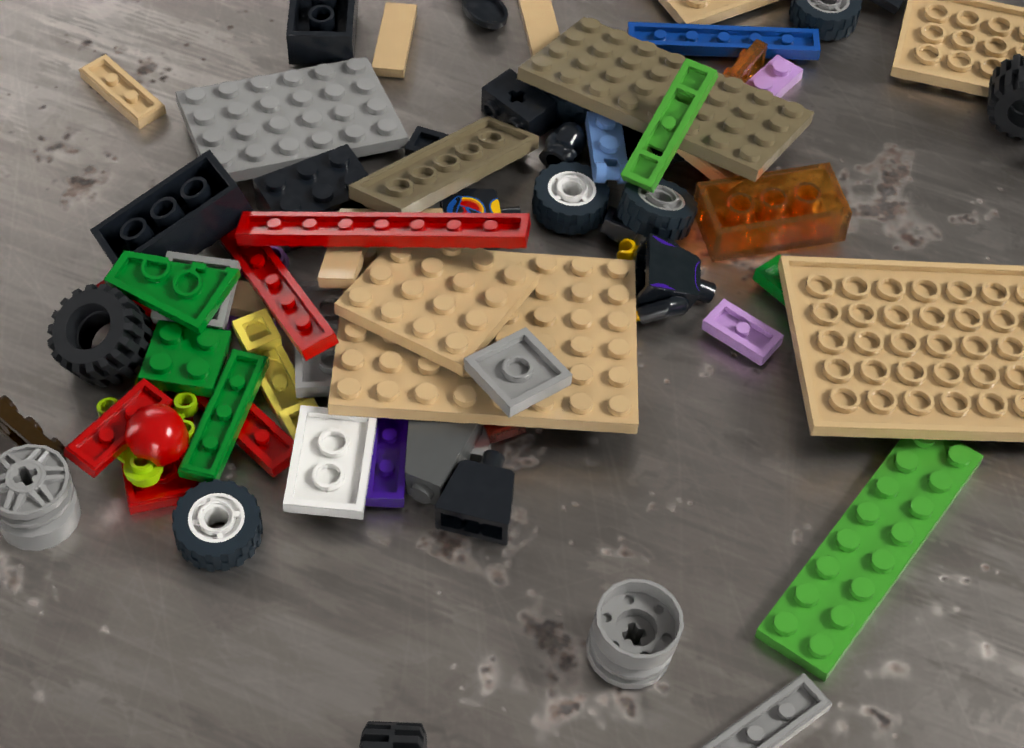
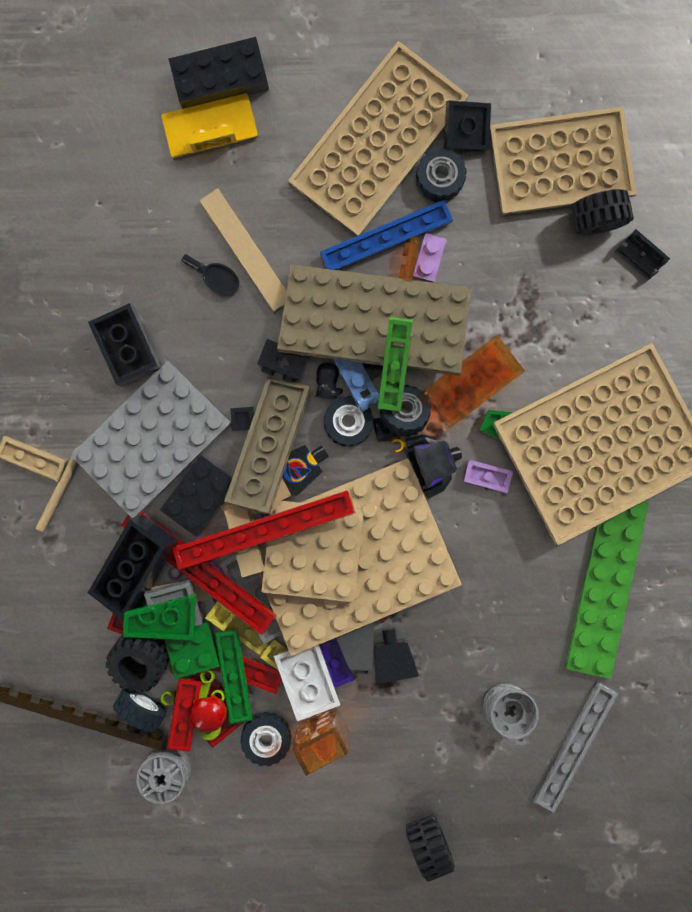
camera: 20 degrees left, 35 degrees up
tan tile [372,2,417,78] -> none
light grey plate [464,327,573,418] -> none
none -> tan bar [35,448,78,532]
none -> black wheel [113,688,167,732]
none -> clear orange brick [292,707,349,776]

